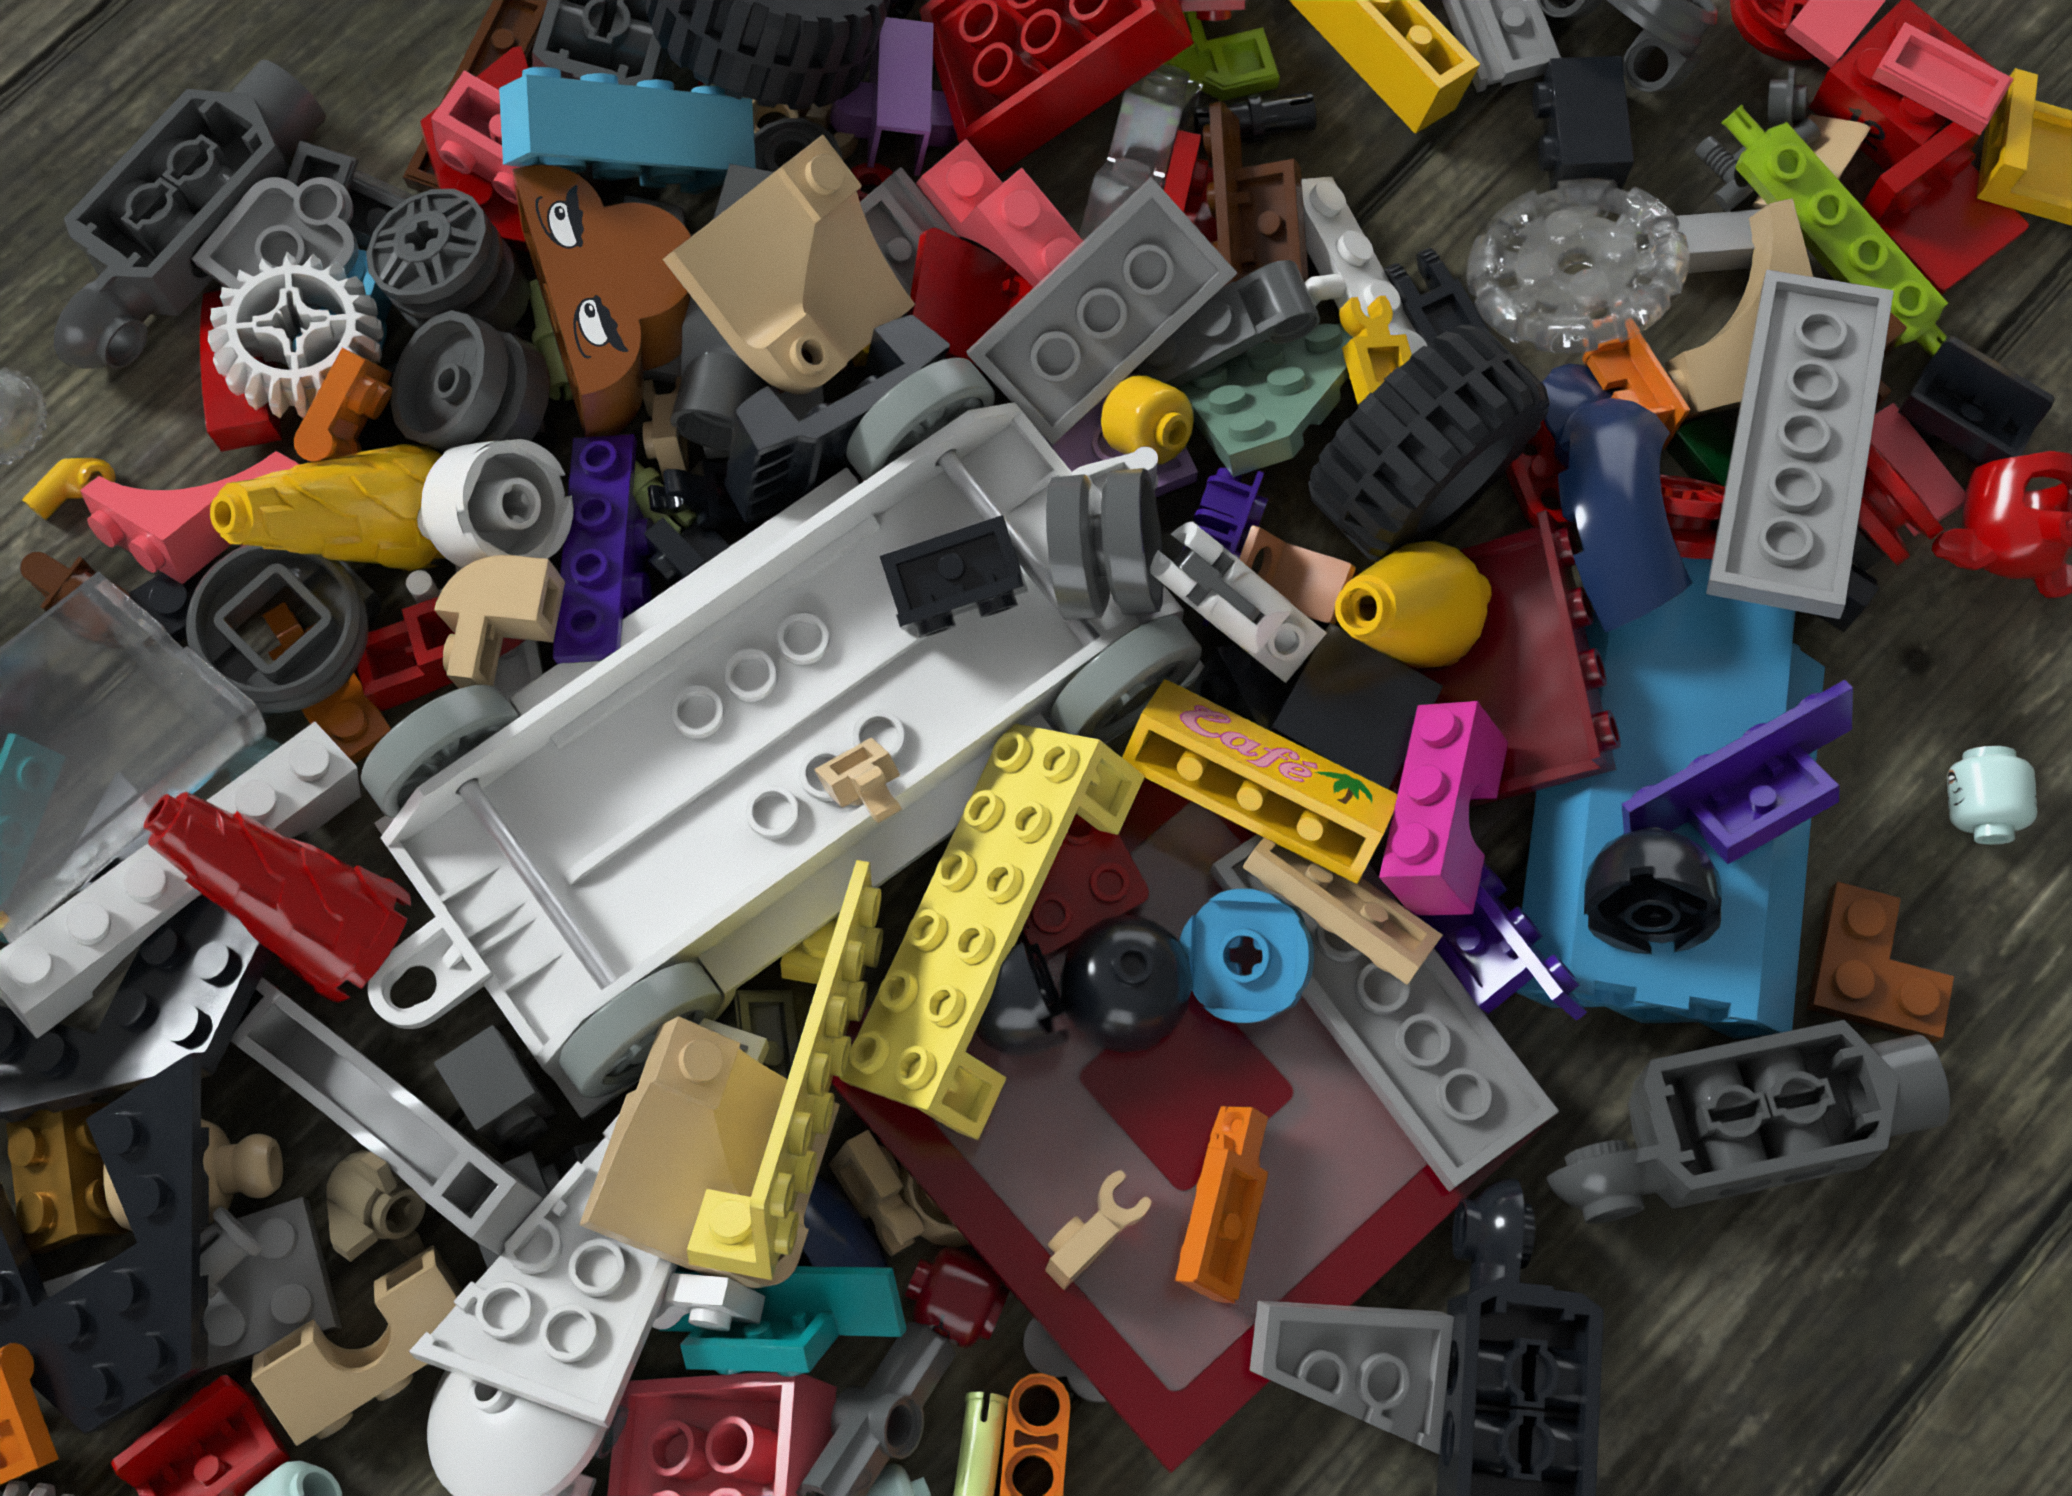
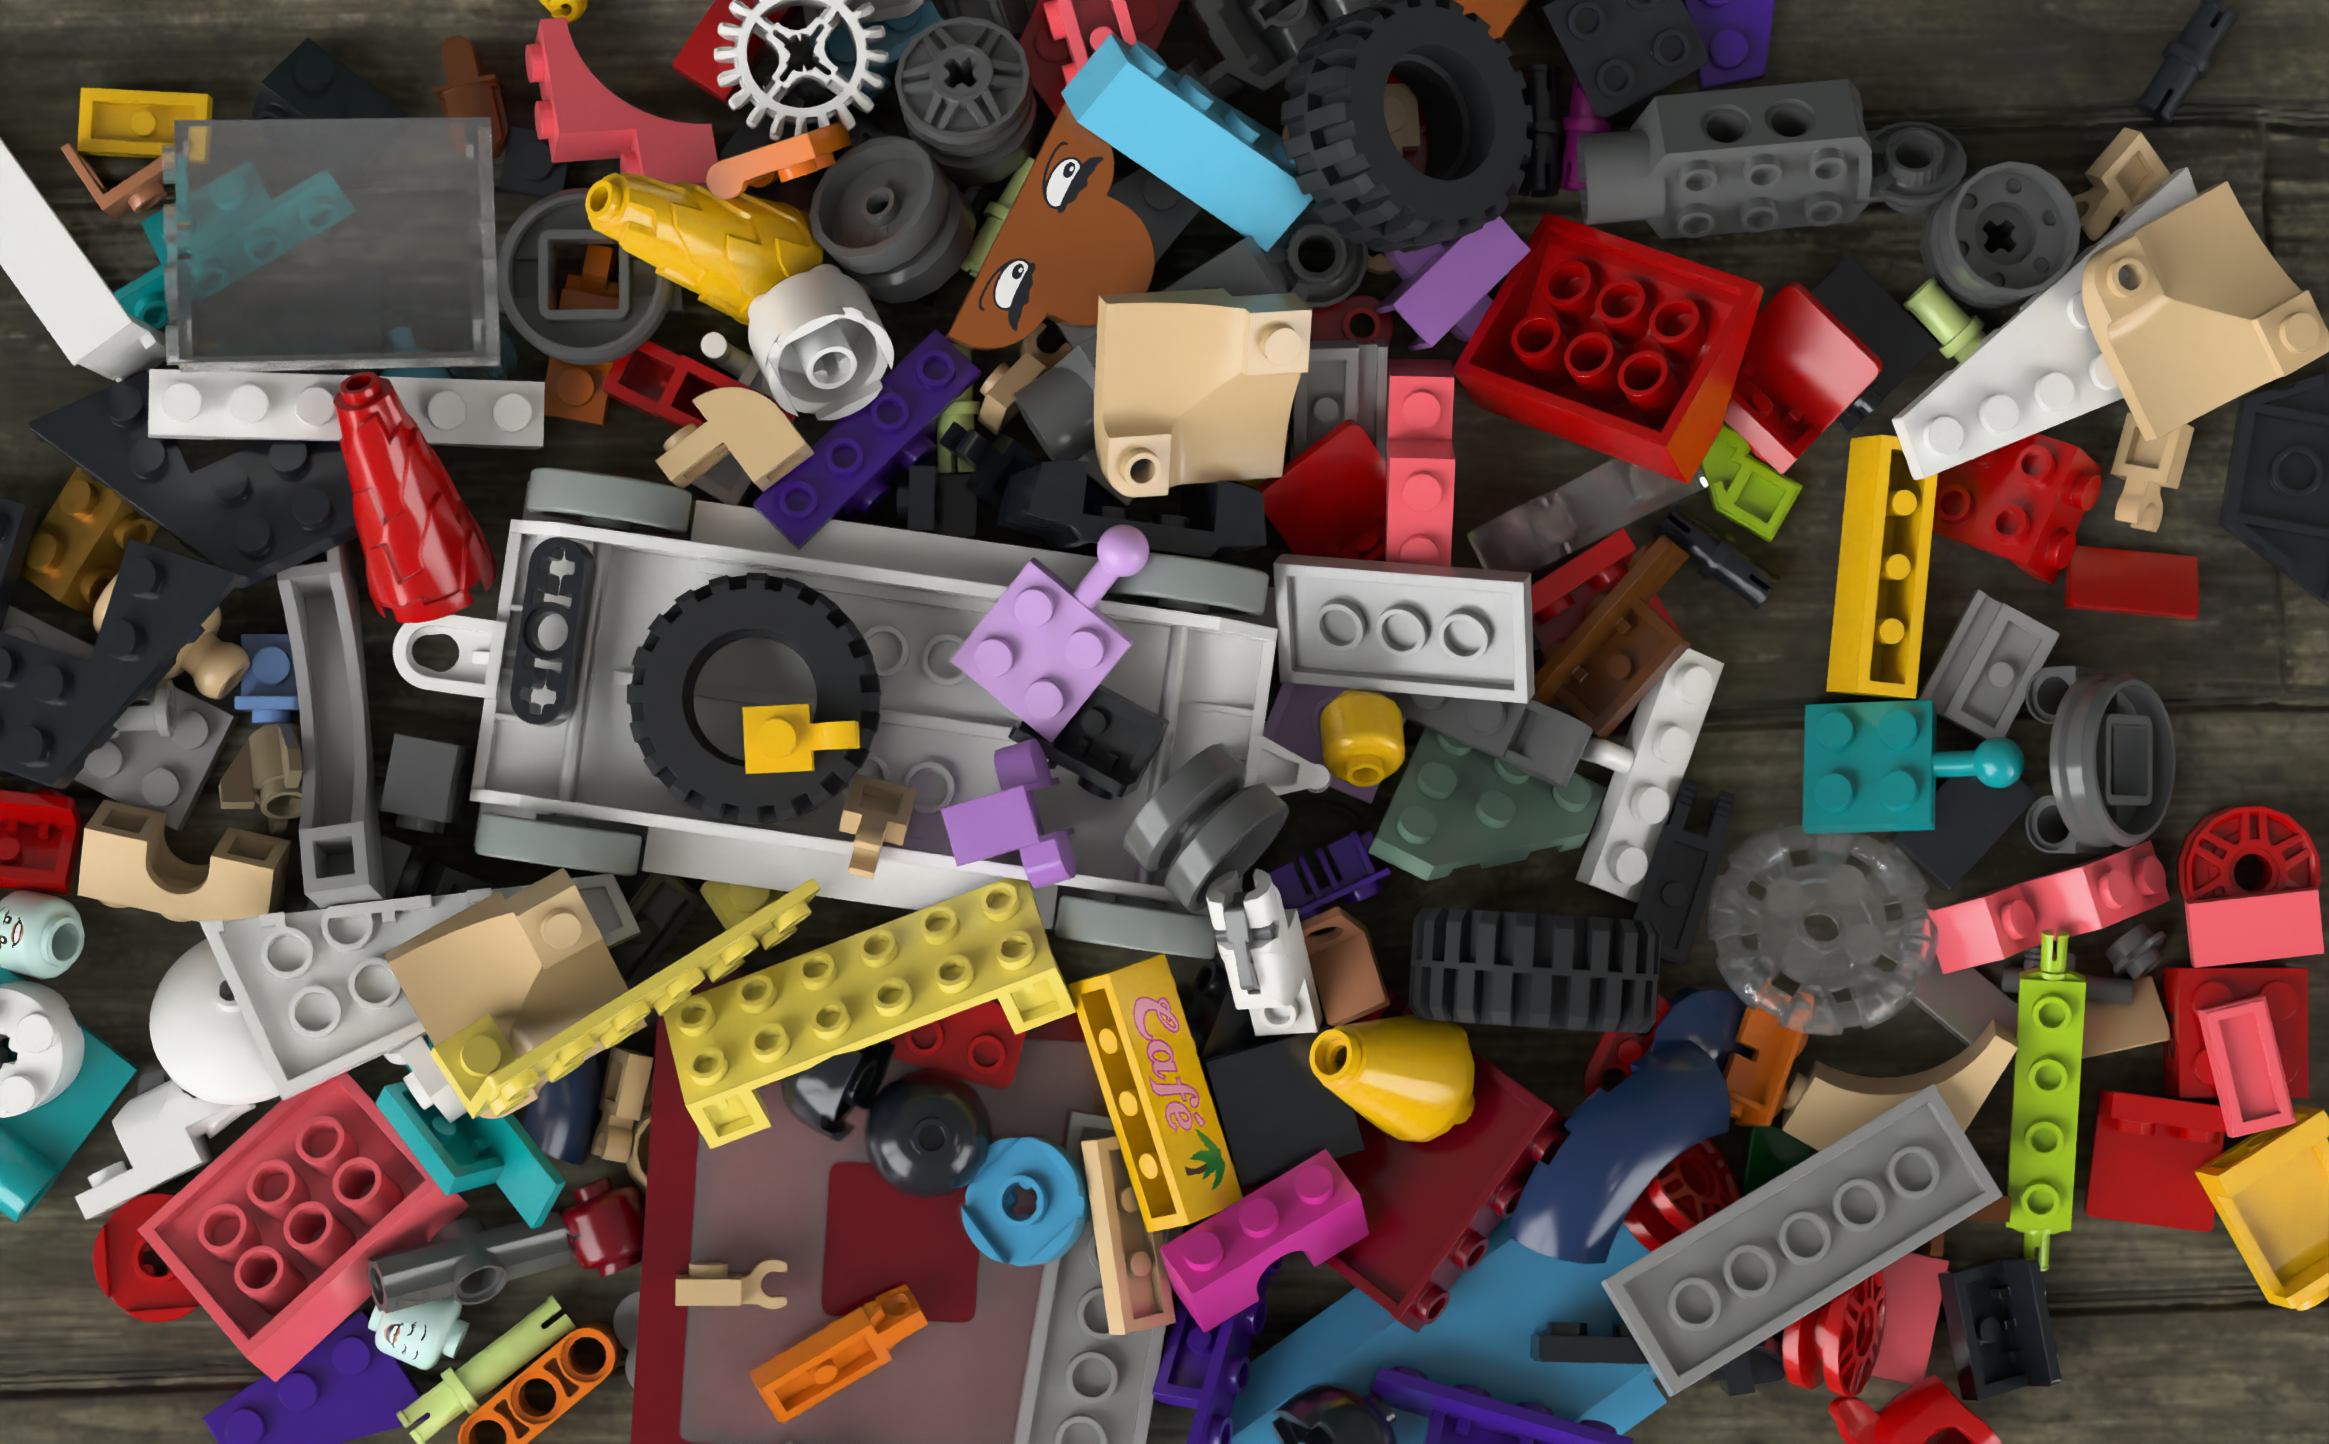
camera: 45 degrees right, 15 degrees up
yellow plate [1339,295,1412,405] -> none
none -> medium blue bracket [234,634,299,724]
none -> black beam [510,537,596,727]
none -> black tyre [627,572,881,824]
none -> yellow plate [742,704,860,774]
none -> medium lavender piece [941,739,1076,889]
none -> lavender plate [950,524,1149,743]
none -> black hinge [1530,1322,1649,1364]
none -> teal plate [1802,700,2025,834]
none -> coral arch [1923,840,2170,974]

